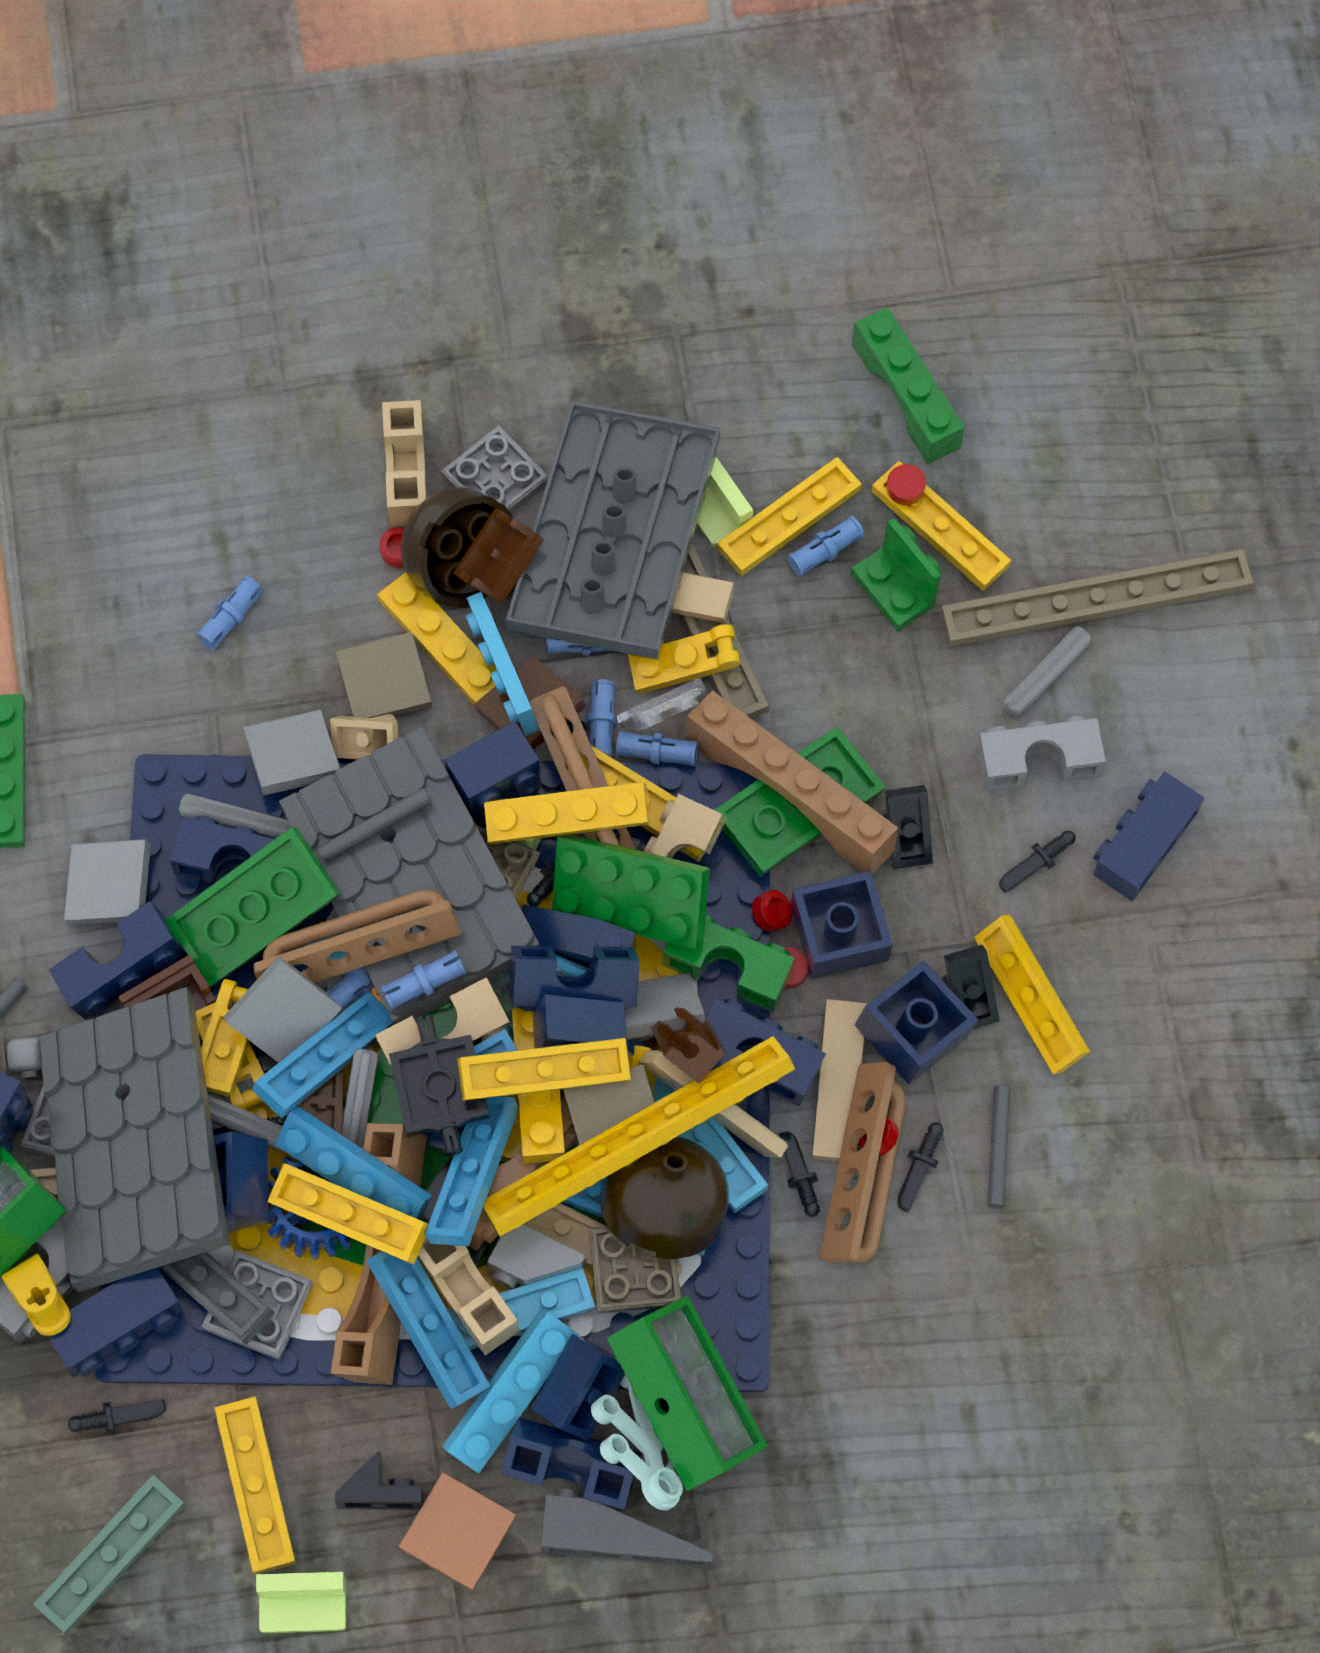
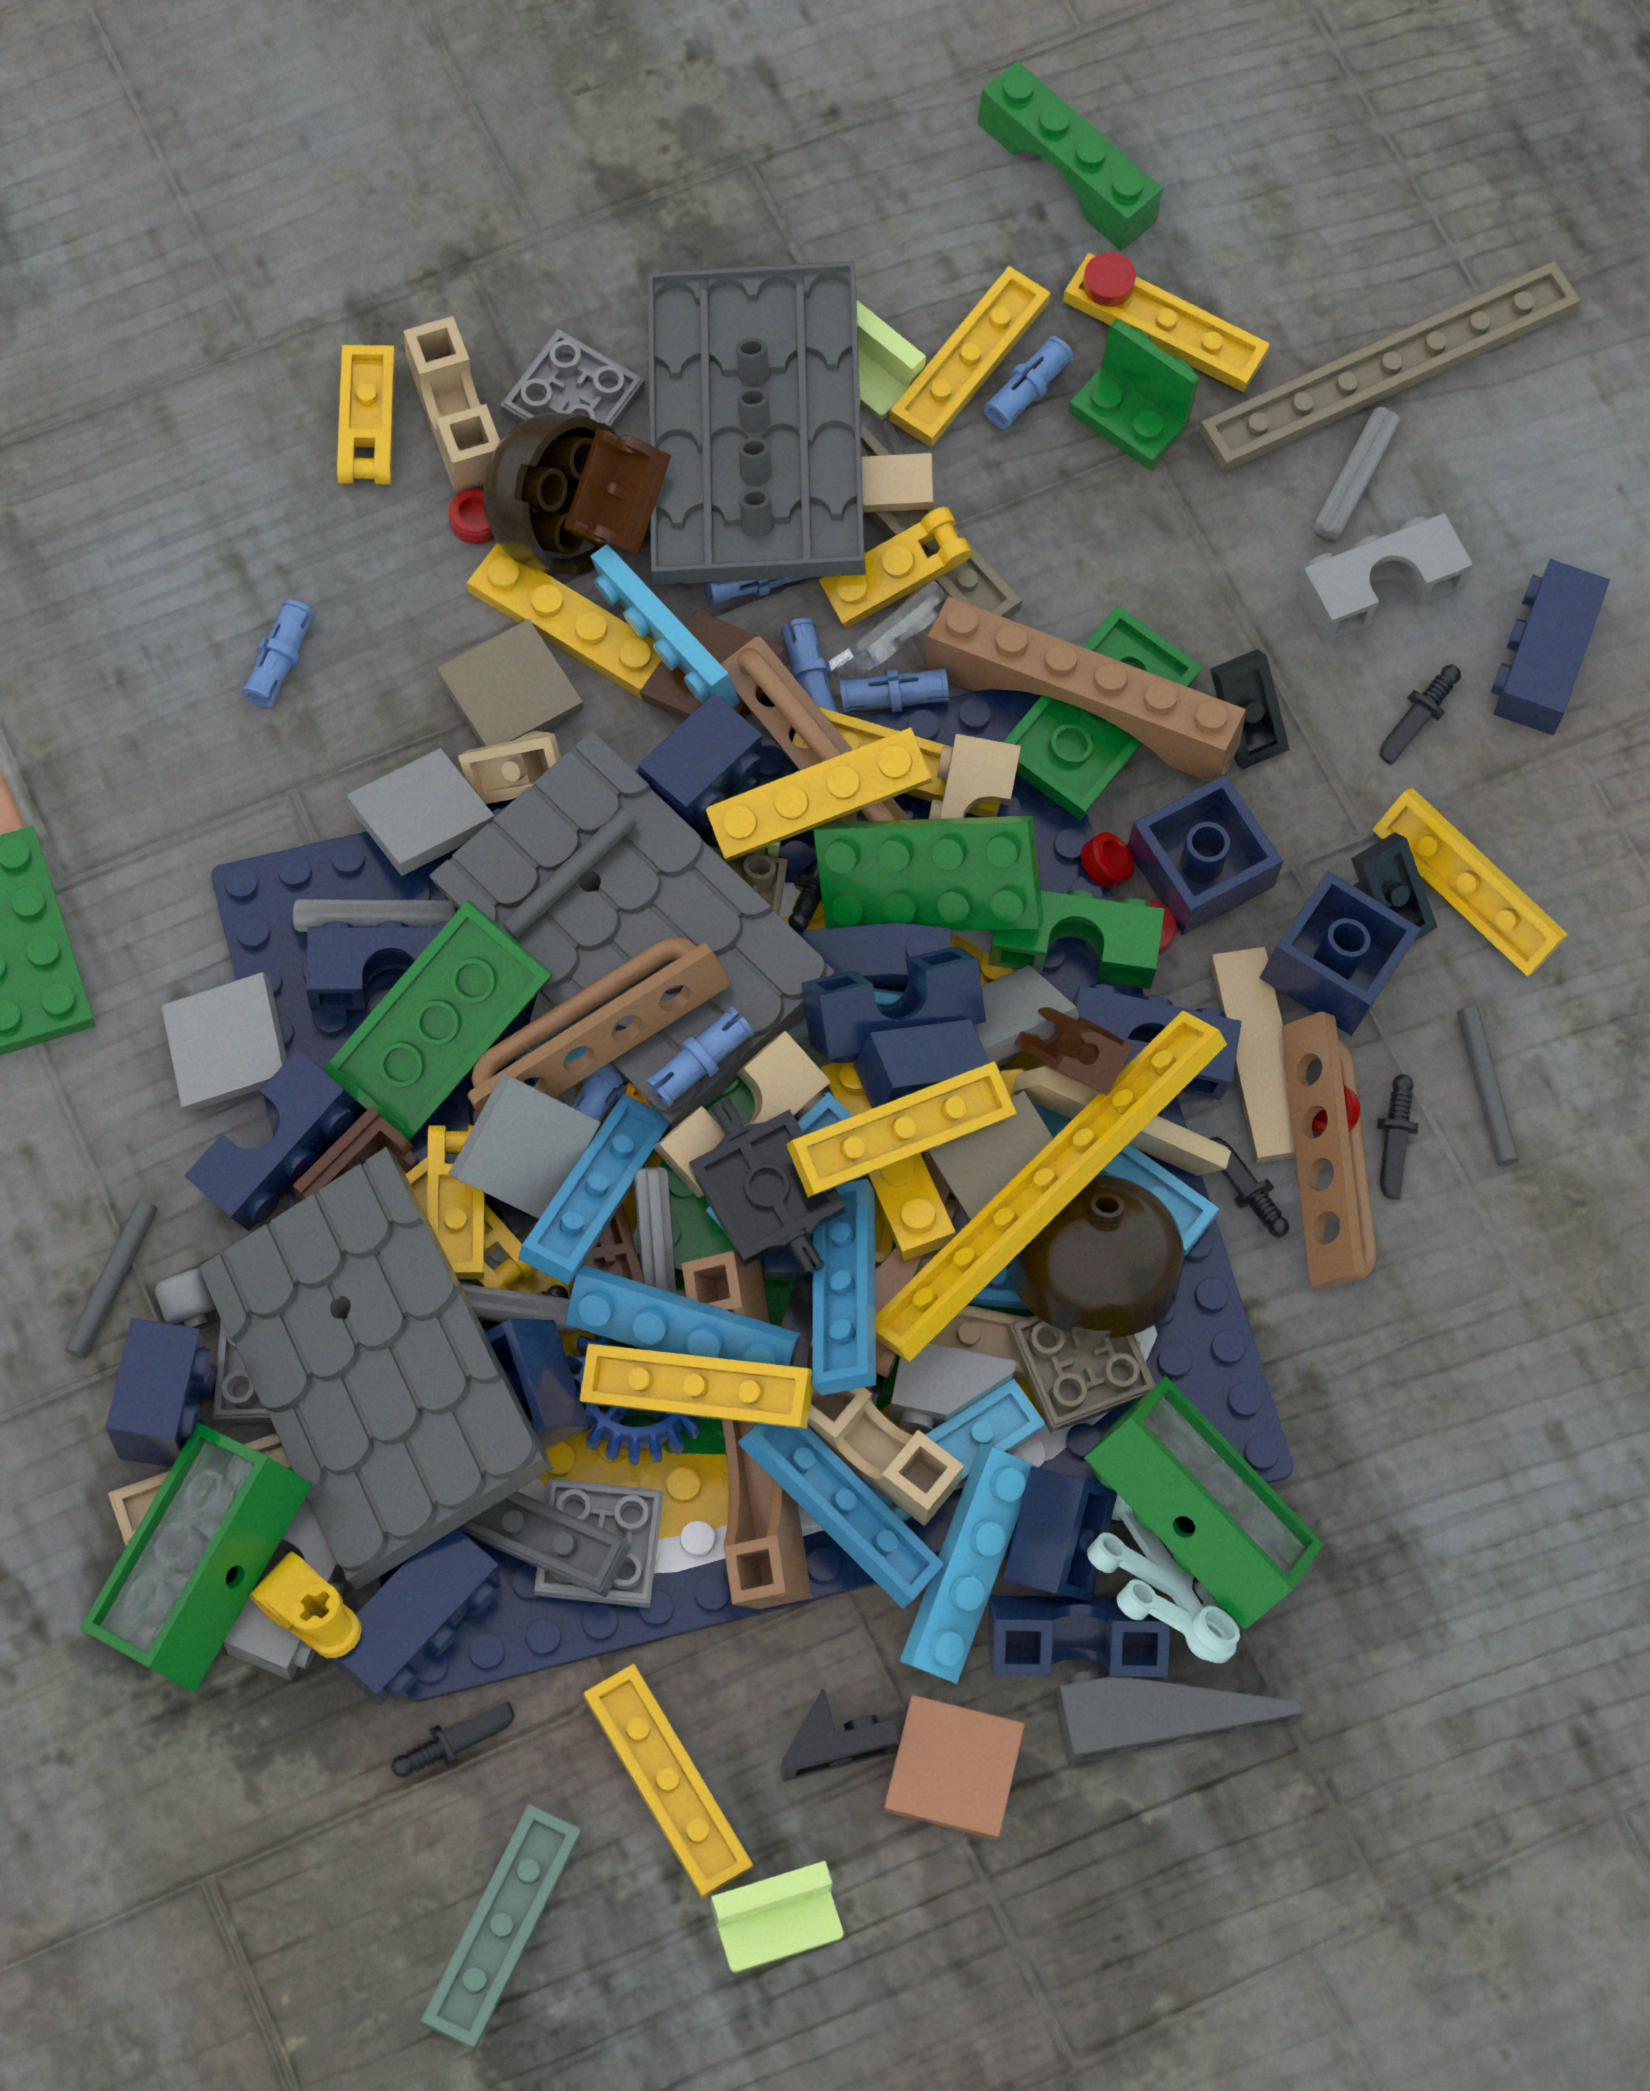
camera: 20 degrees left, 0 degrees up
none -> yellow plate [337,345,395,485]

